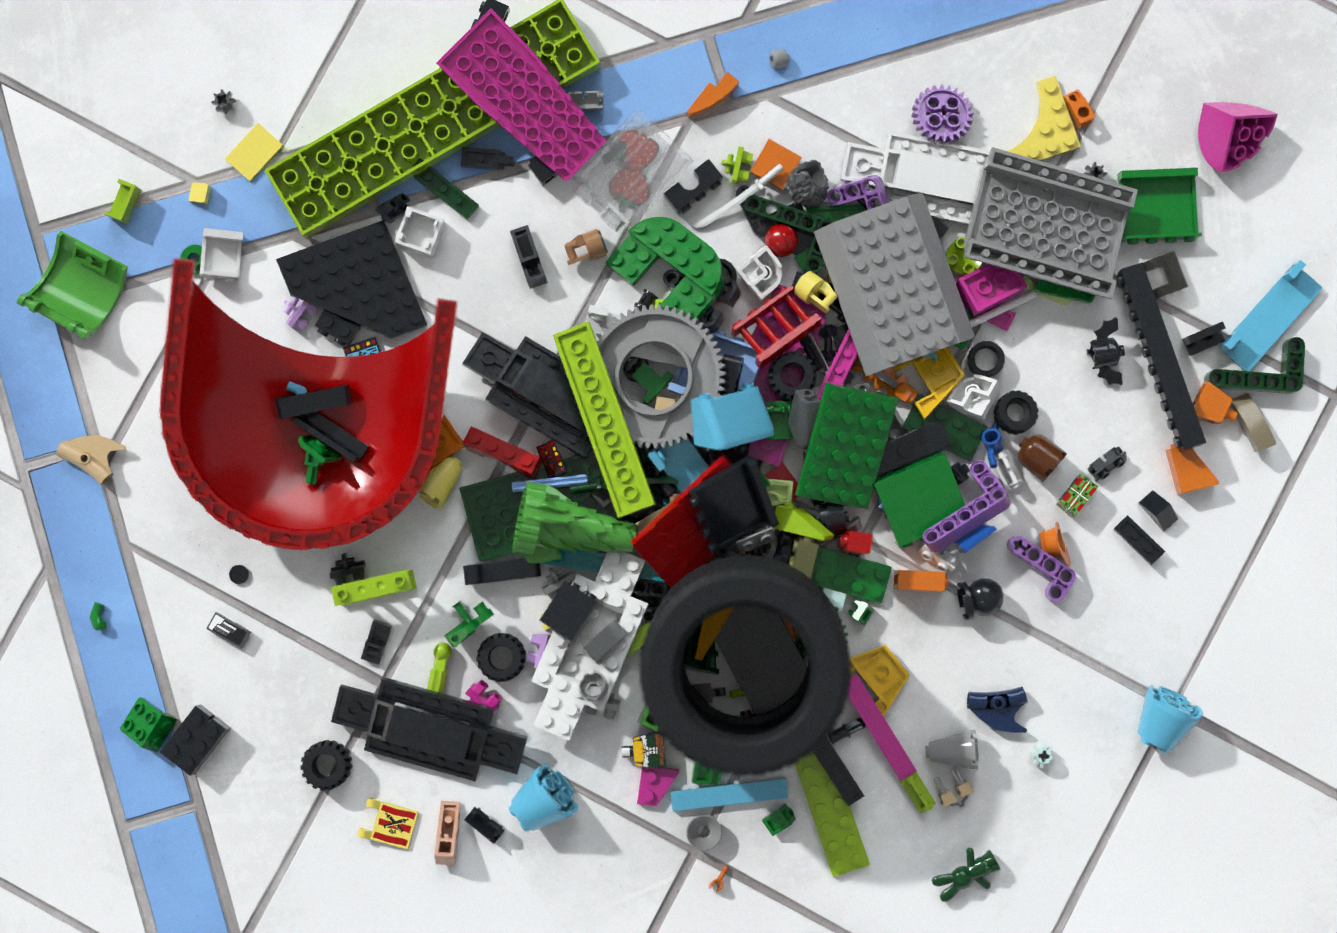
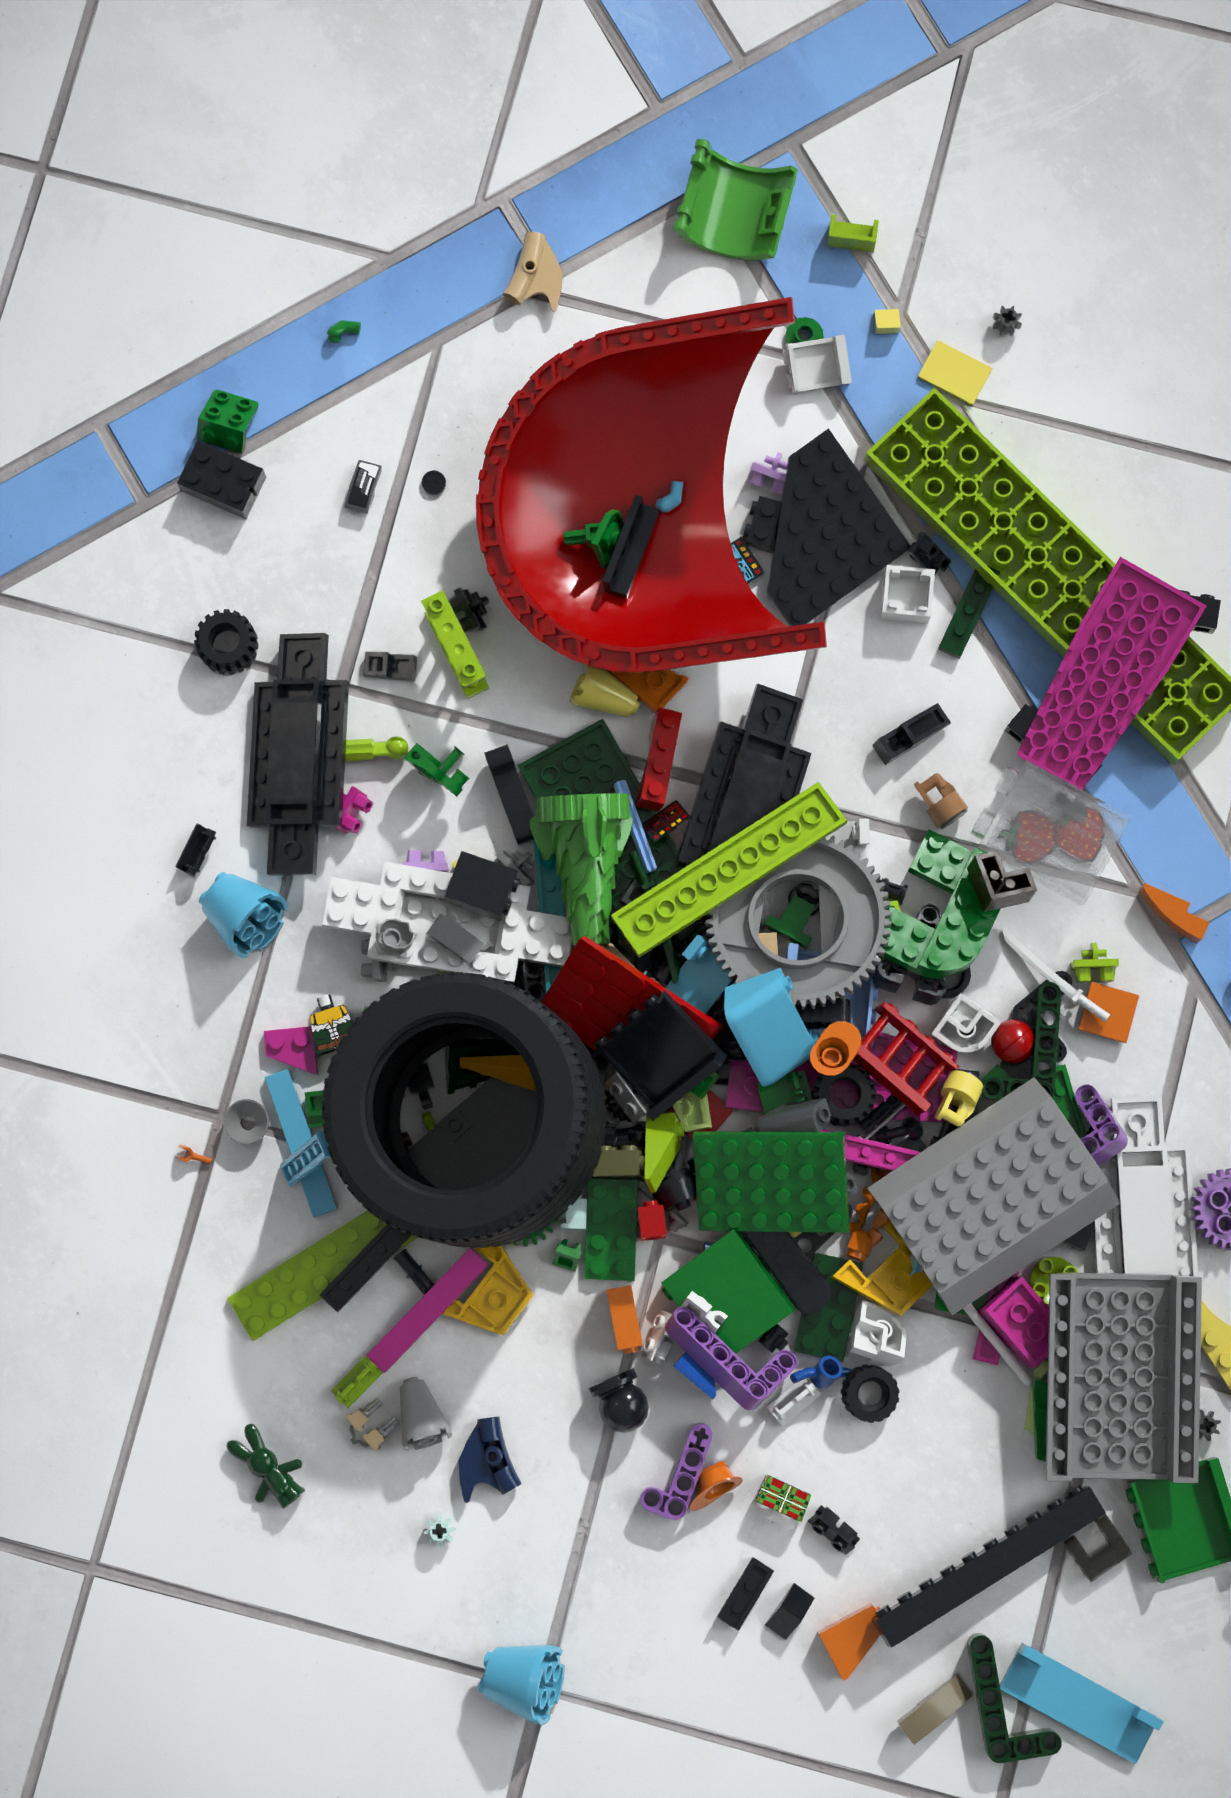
camera: 80 degrees right, 5 degrees down
black beam [272,384,353,419] -> none
flag [357,798,419,849] -> none
nougat slope [434,801,460,865] -> none
black hinge [461,147,515,170] -> none
black tyre [476,633,526,682] -> none
light grey hinge [568,90,603,111] -> none
black arch [663,159,723,215] -> none
green bracket [762,803,796,836] -> none
dark grey hair [784,160,829,208] -> none
black tyre [967,341,1005,378] -> none
reddish brown cylinder [1018,434,1067,483] -> none
black helmet [1086,317,1125,385] -> none
black bracket [1182,321,1226,356] -> none
orange torso [1193,381,1238,425] -> none
none -> medium azure tile [280,1130,331,1187]
none -> white plate [681,1291,728,1333]
none -> orange piece [810,1021,861,1076]
none -> dark brown brick [967,851,1037,912]

